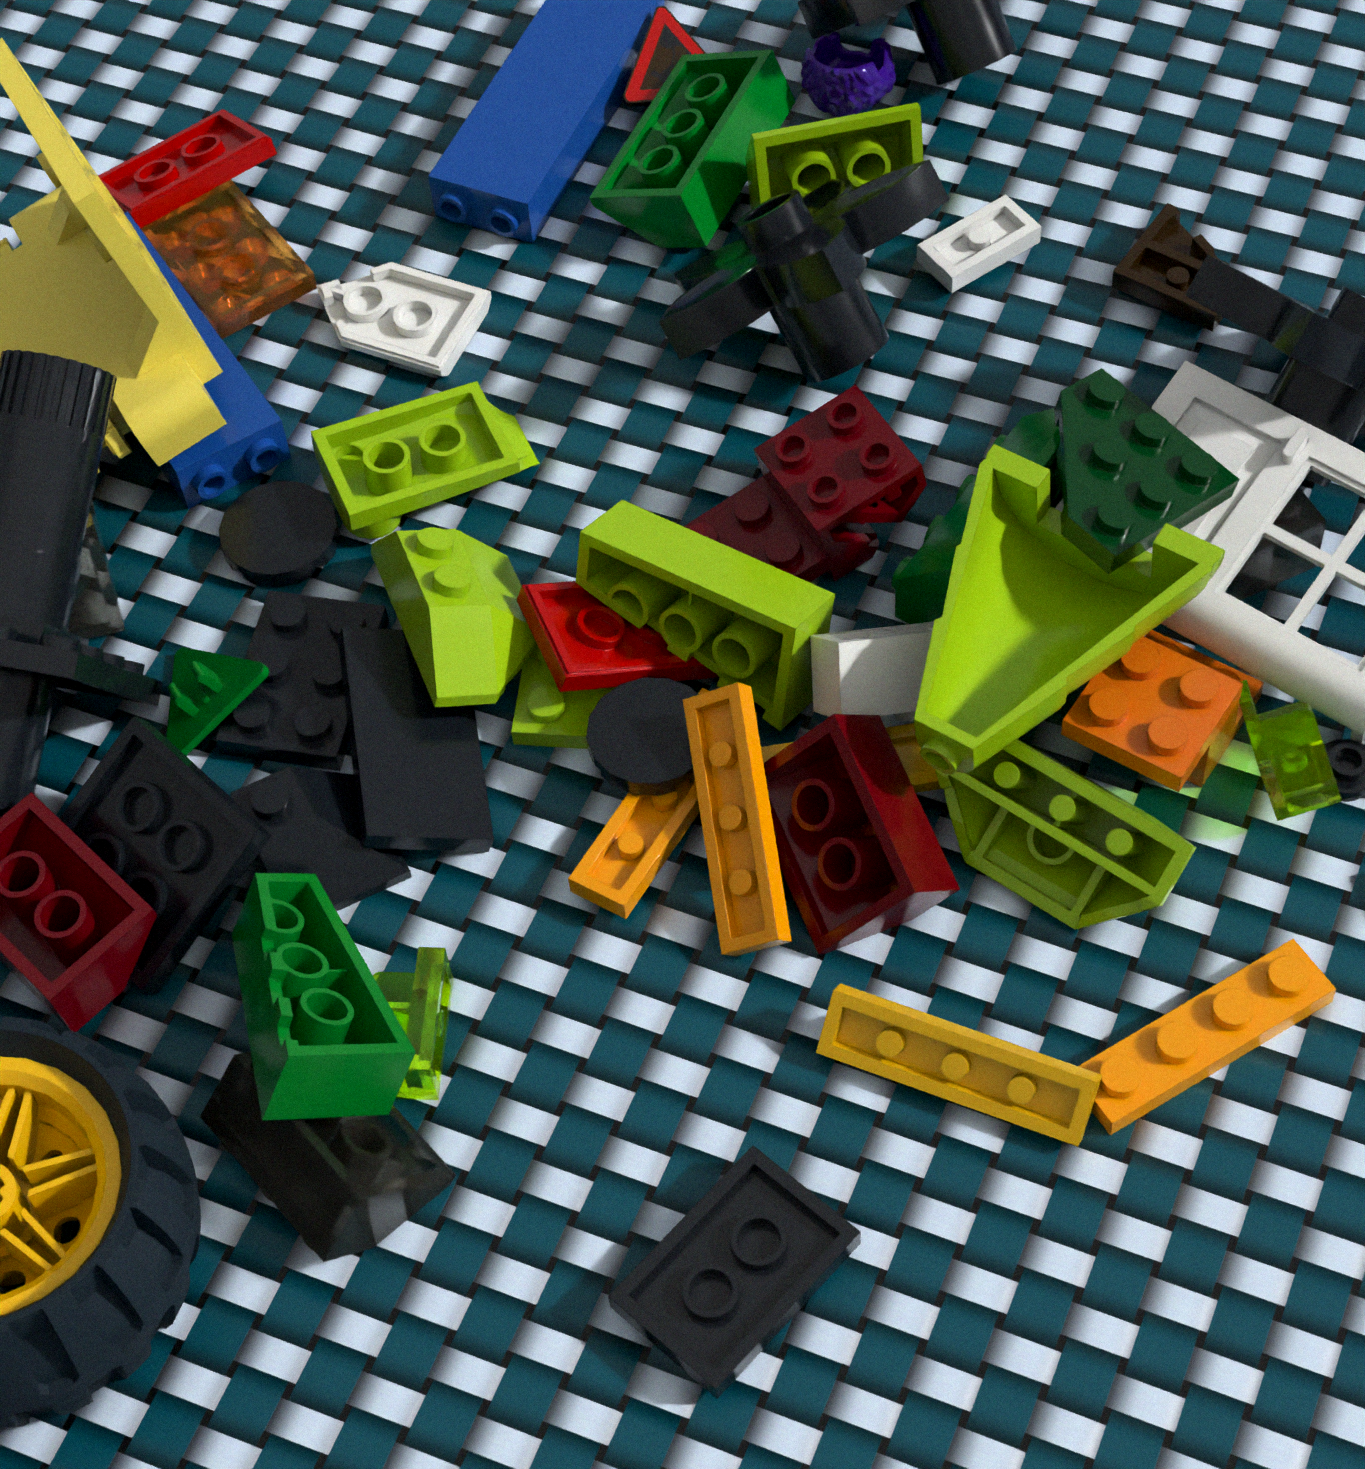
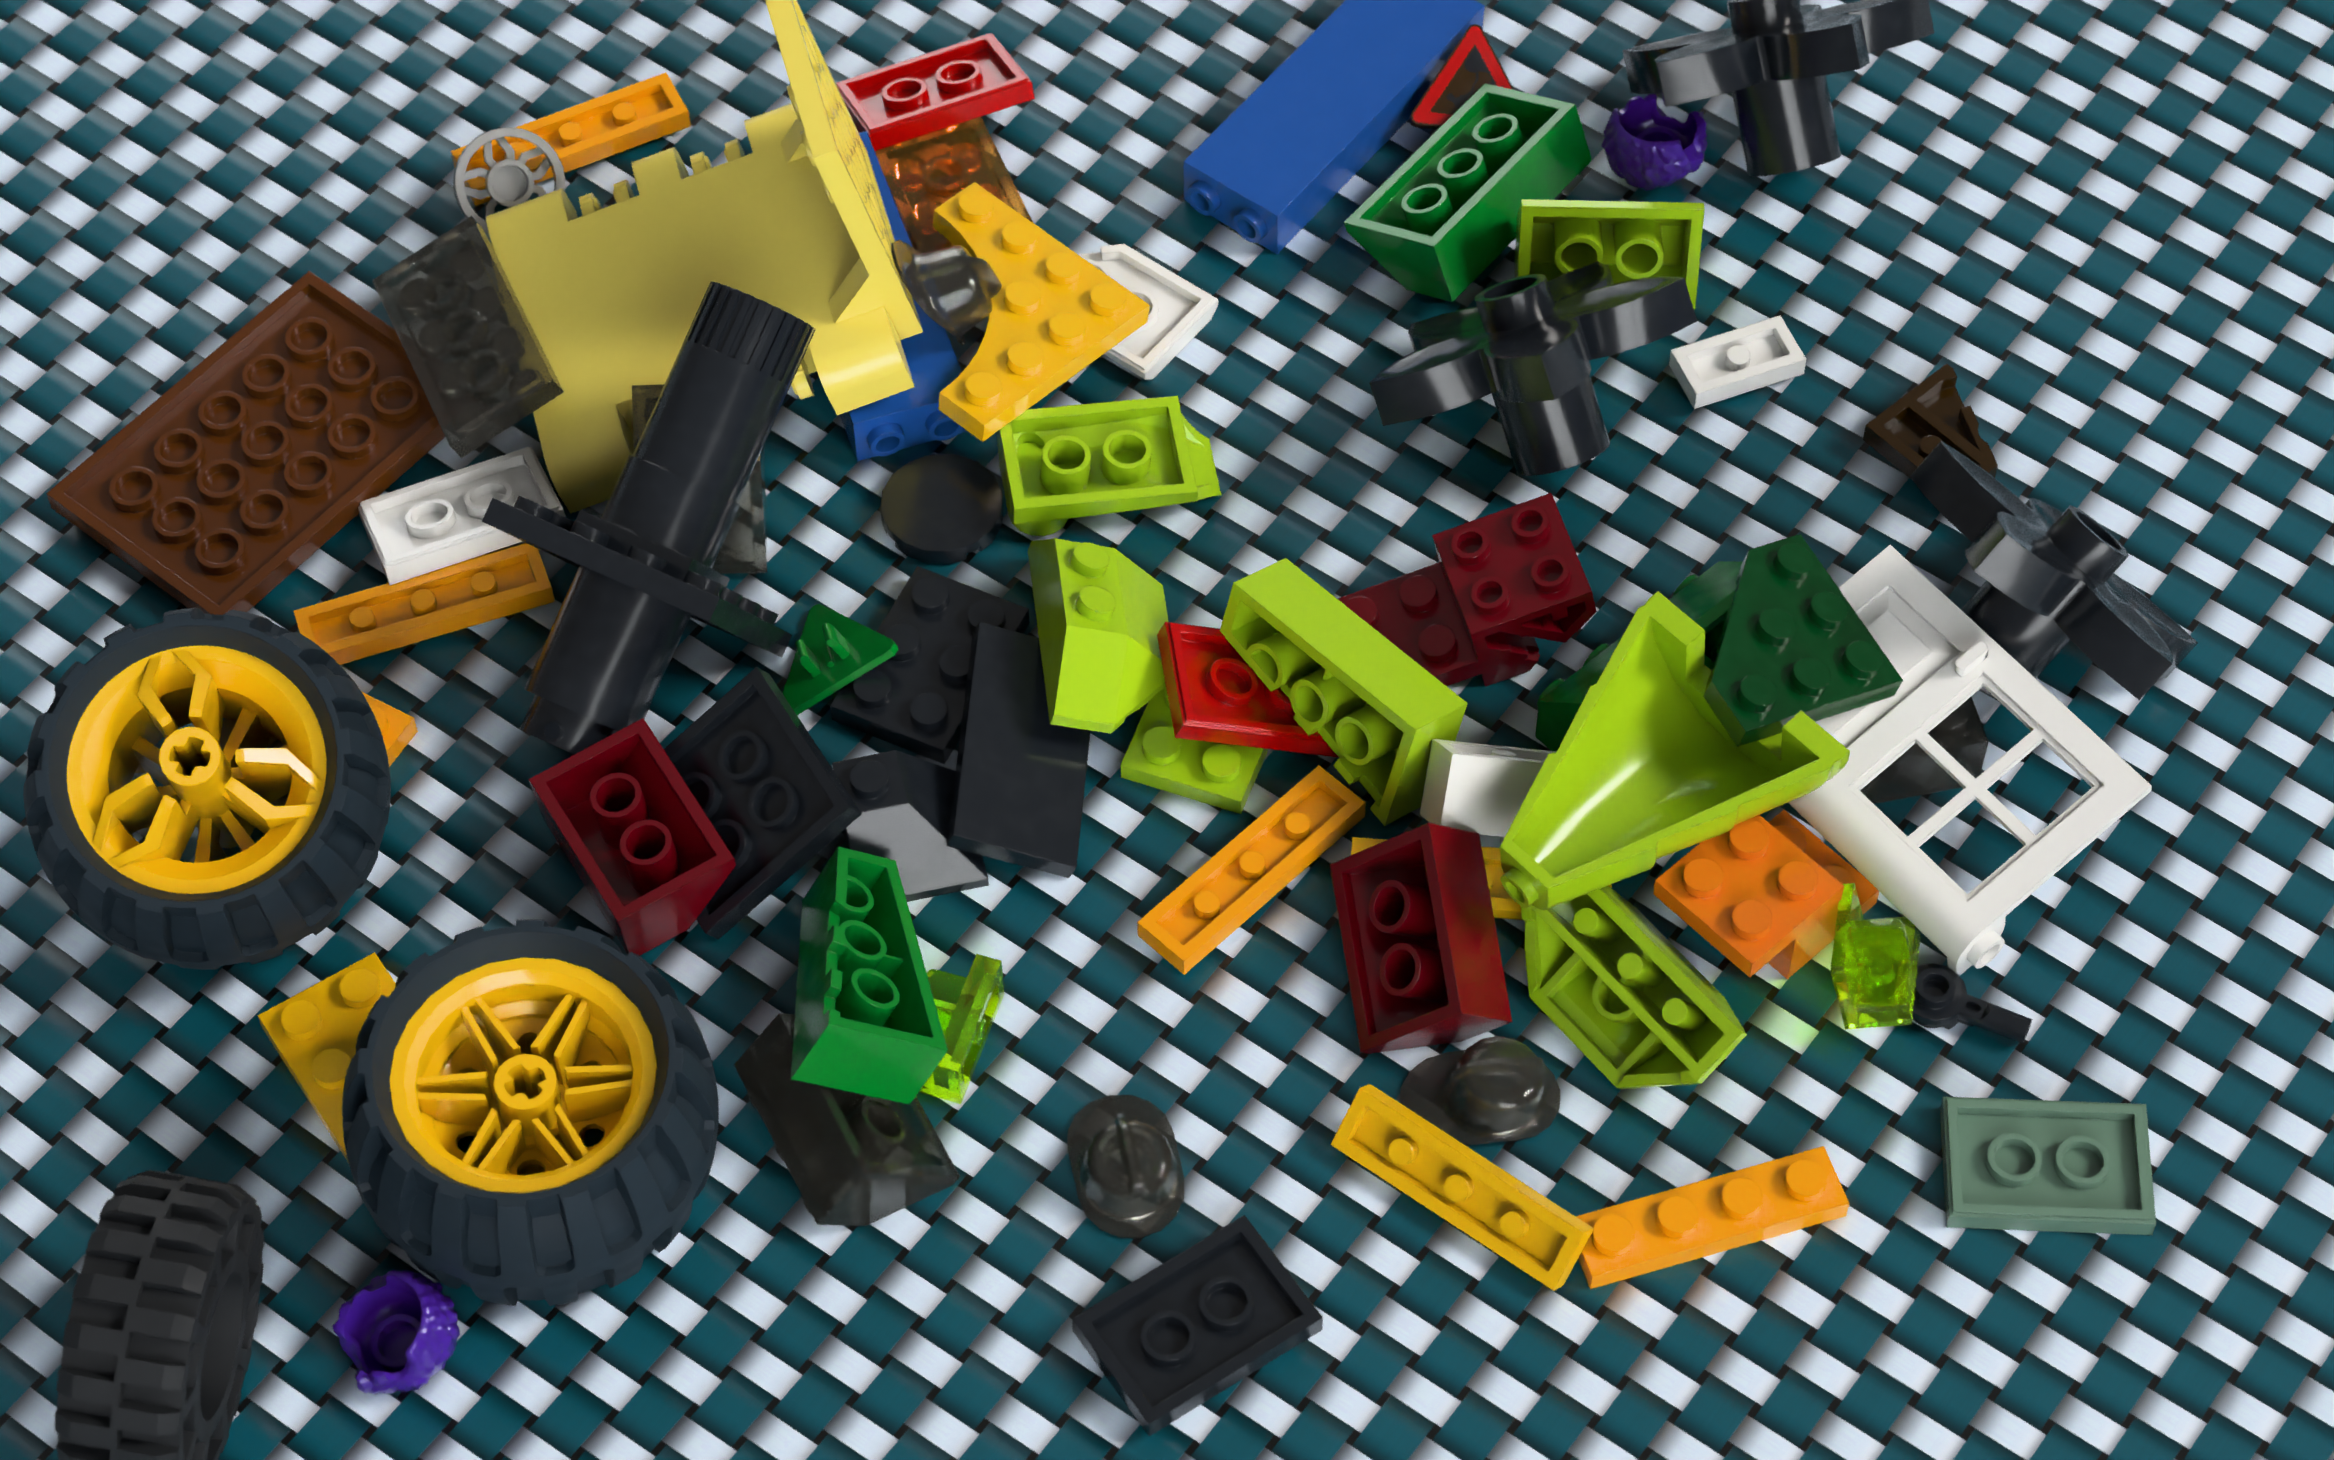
camera: 10 degrees right, 0 degrees up
black tile [586,677,699,796] -> none
light orange plate [683,682,792,957] -> none
none -> clear smoke piece [891,239,1002,345]
none -> yellow plate [933,182,1150,442]
none -> clear smoke piece [1067,1095,1184,1238]
none -> clear smoke piece [1399,1036,1561,1146]

